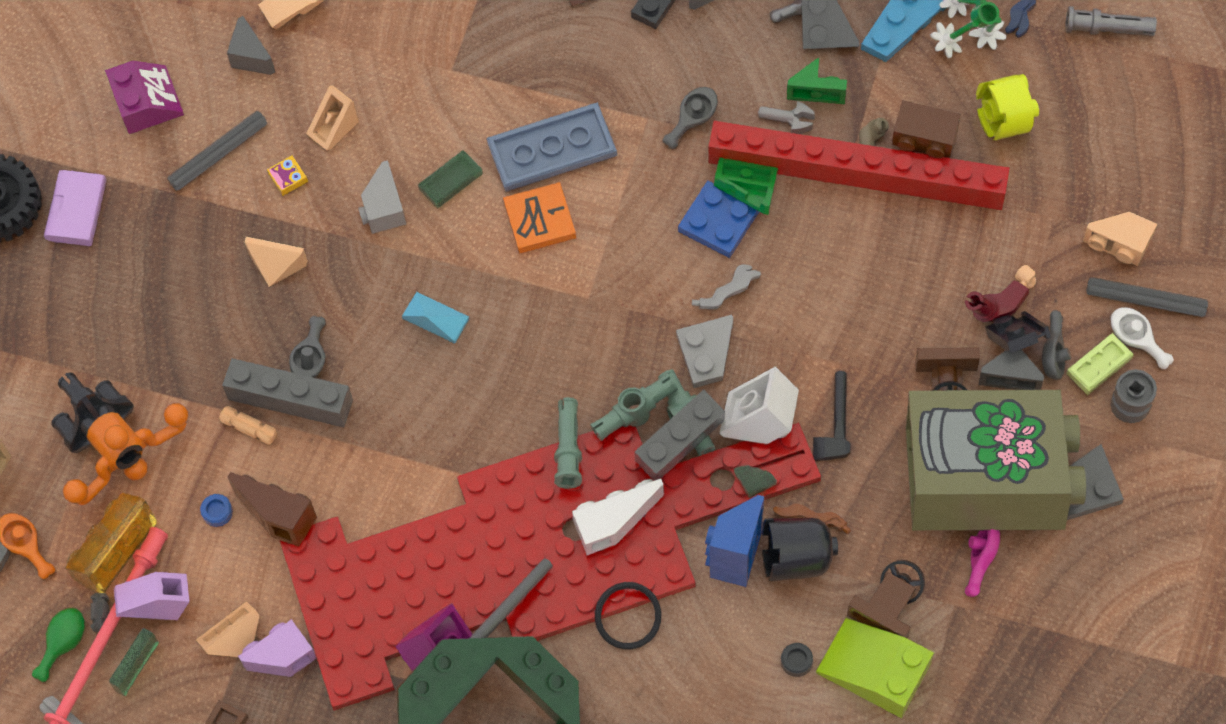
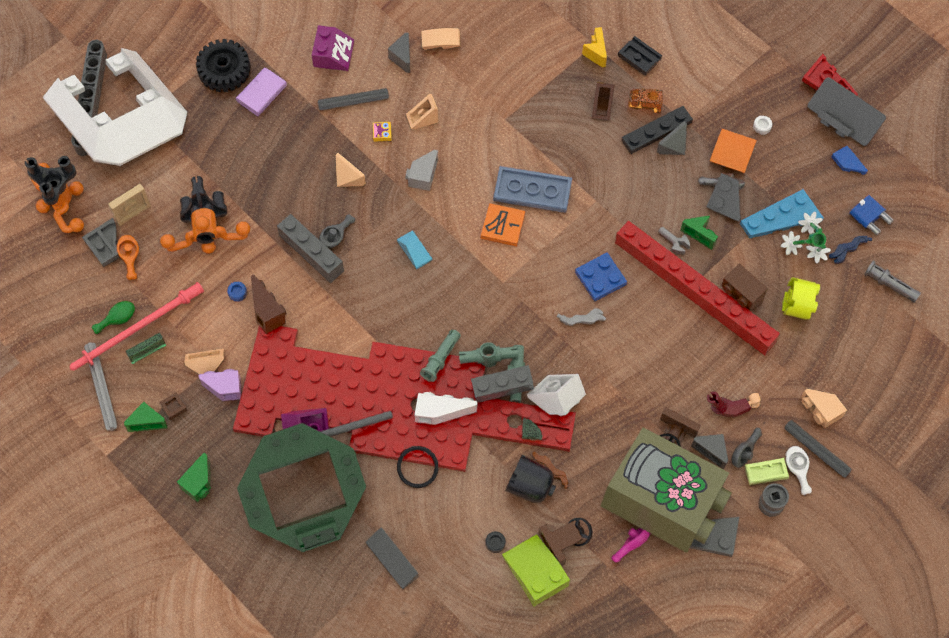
camera: 25 degrees right, 0 degrees up
clear yellow slope [65,493,157,593] -> none
dark grey piece [91,593,109,632] -> none
lavender slope [114,572,189,620] -> none
light nougat axle [219,406,277,445] -> none
clear green tile [418,150,483,209] -> none
dark grey piece [662,87,718,149] -> none
light grey wing [676,315,733,388] -> none
blue slope [705,495,764,587] -> none
green wing [714,157,778,215] -> none
black piece [813,371,851,461] -> none
dark tan arm [859,117,889,146] -> none
black plate [985,311,1051,354] -> none

